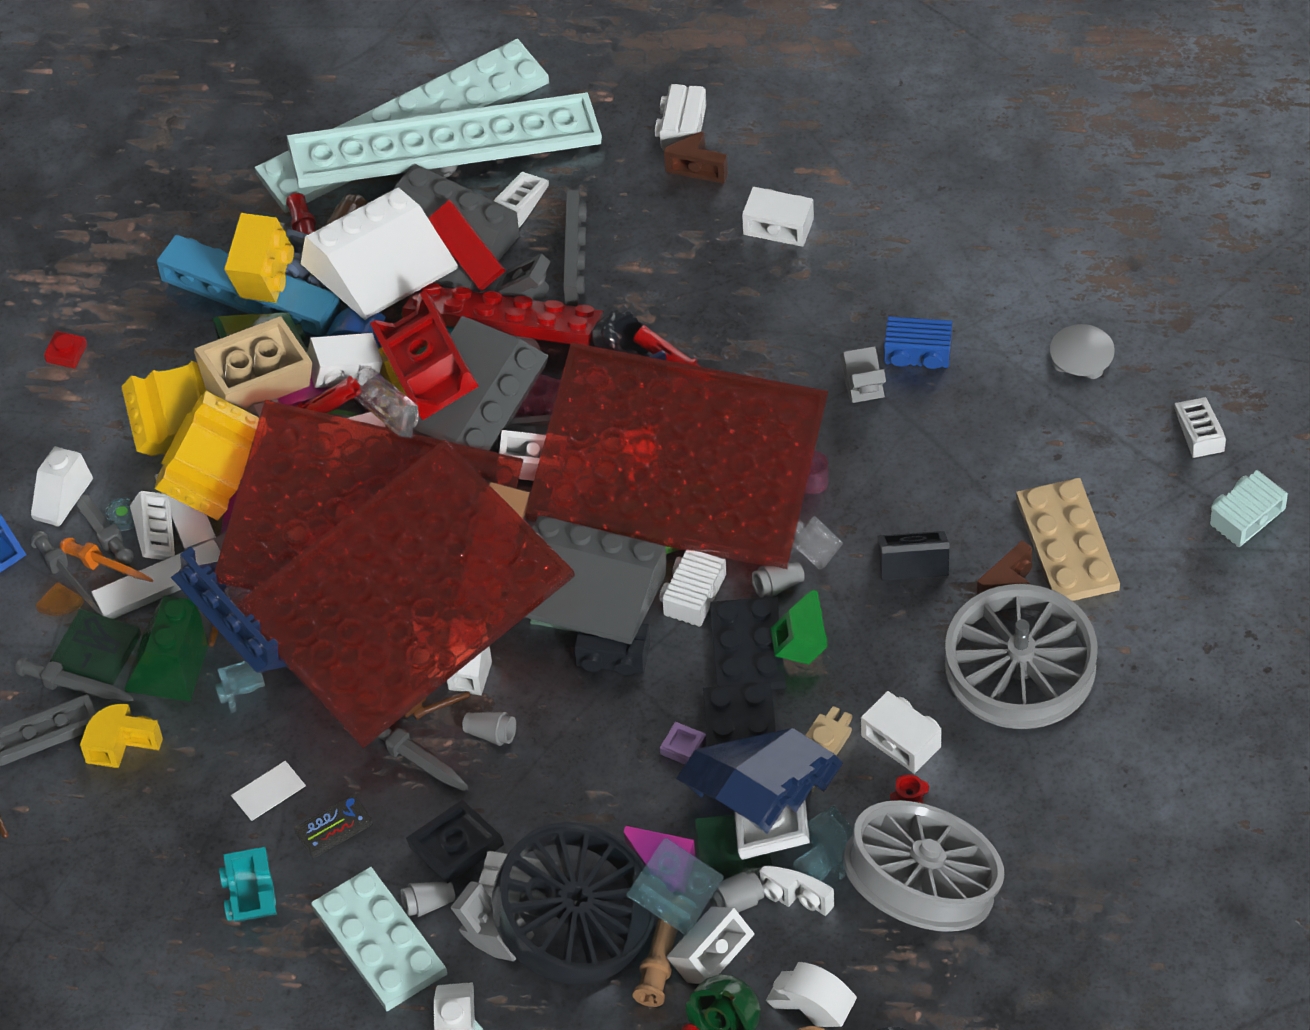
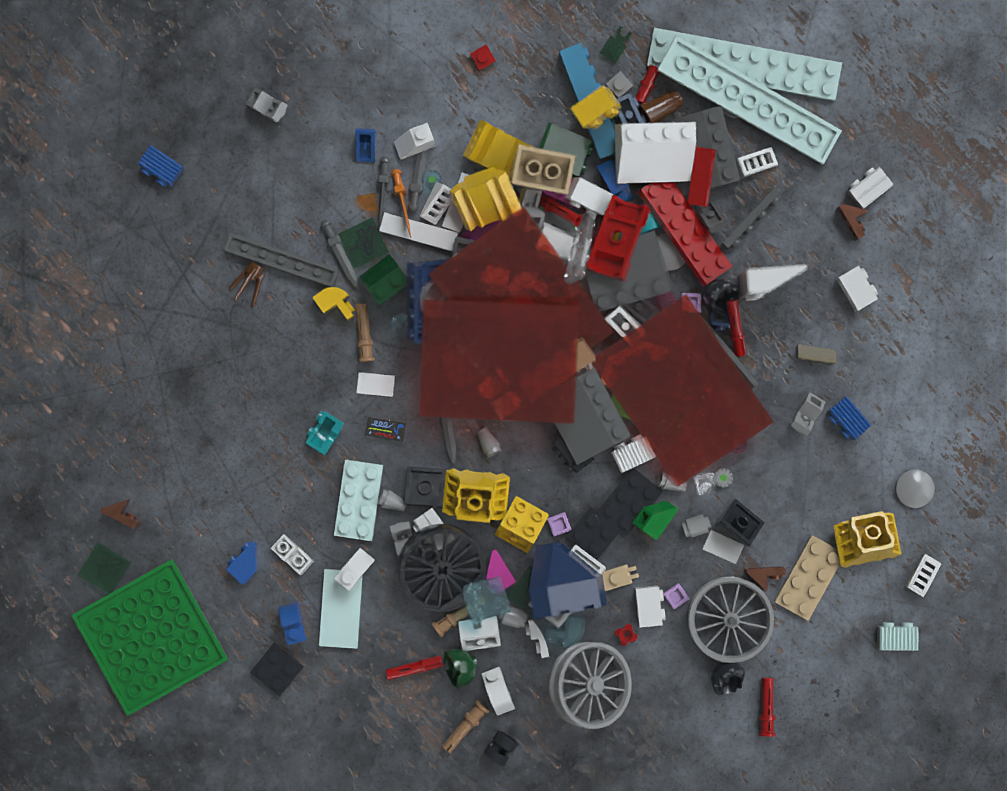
camera: 40 degrees right, 35 degrees up
none -> medium nougat pin [356,304,375,362]
none -> yellow slope [442,468,510,523]
none -> yellow bracket [494,496,549,553]
none -> clear green plate [600,26,632,63]
none -> lavender tile [663,583,690,609]
none -> light grey brick [682,514,711,538]
none -> white sticker [703,530,744,564]
none -> black hair [711,662,745,695]
none -> light grey tile [713,468,733,487]
none -> white slope [739,265,806,301]
none -> red pin [758,677,776,737]
none -> dark tan slope [796,344,837,364]
none -> yellow slope [833,511,901,568]

